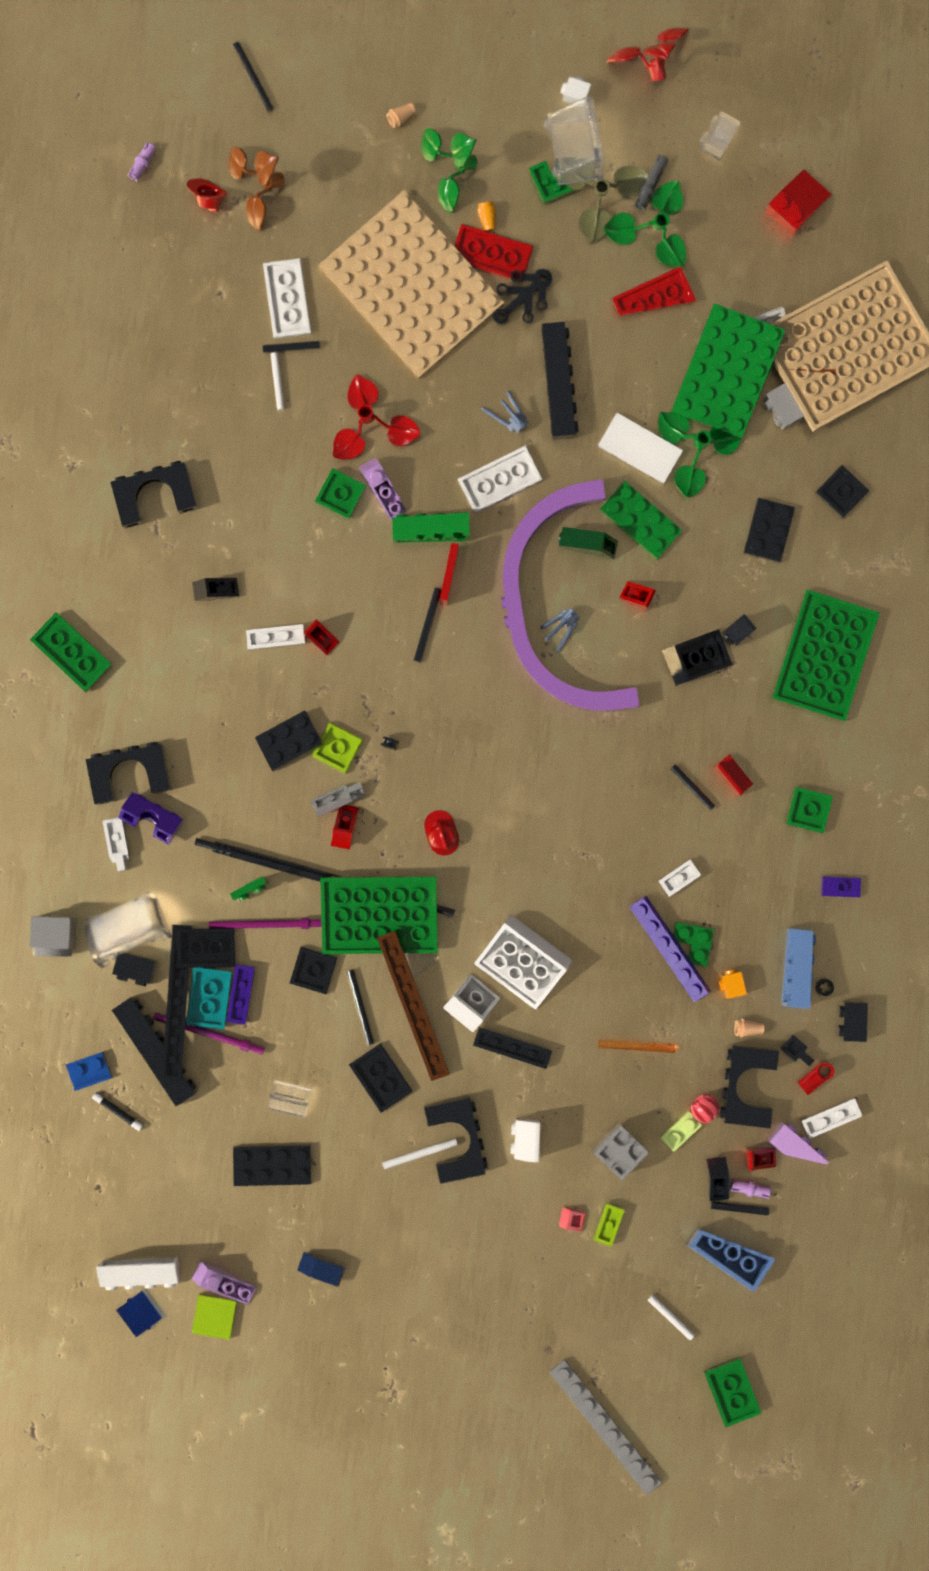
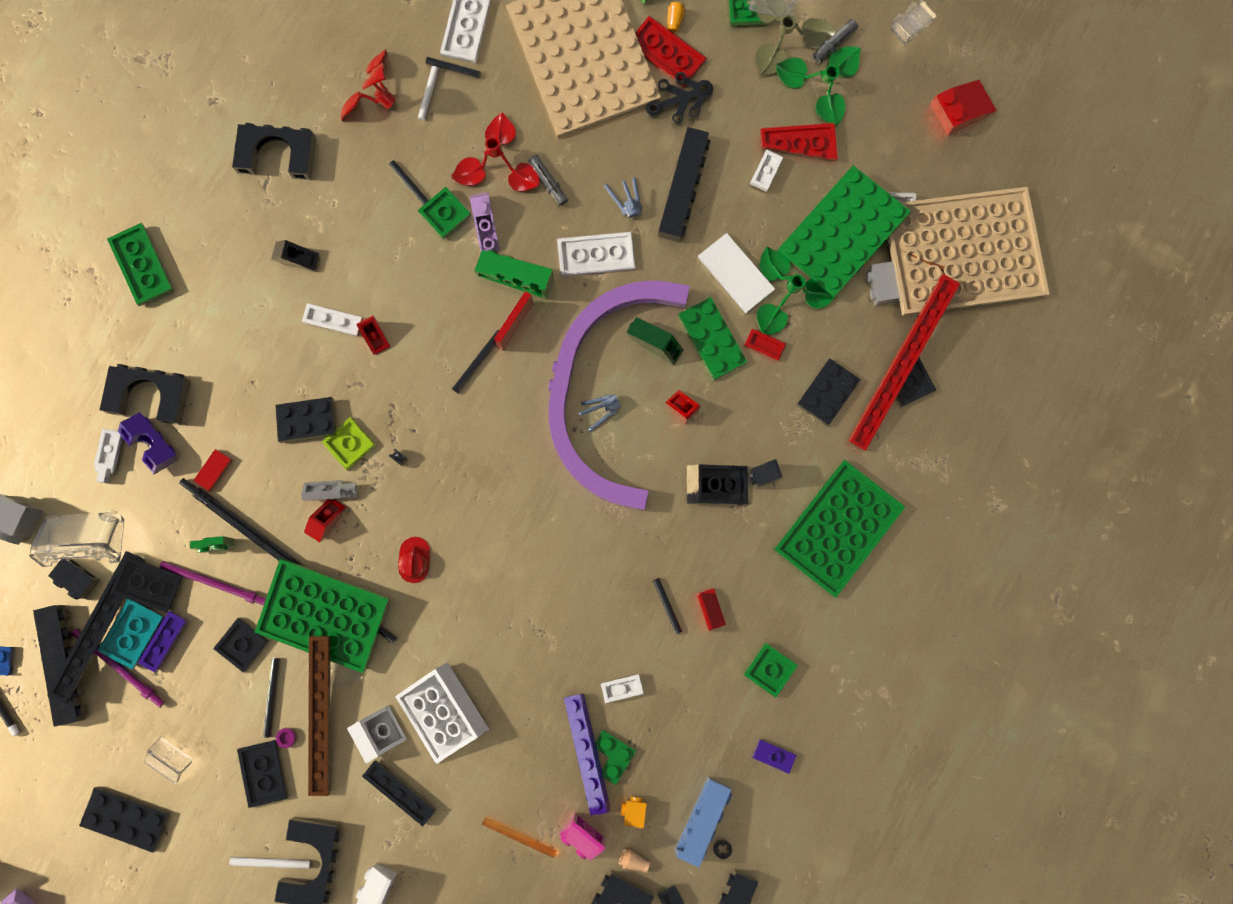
camera: 20 degrees right, 5 degrees down
none -> red tile [193,449,232,492]
none -> magenta tile [276,728,297,748]
none -> red plant [340,49,396,122]
none -> black bar [389,160,429,205]
none -> dark grey pin [528,155,569,206]
none -> dark pink slope [559,813,606,860]
none -> red tile [744,328,786,362]
none -> white plate [750,150,783,192]
none -> red plate [848,274,960,451]

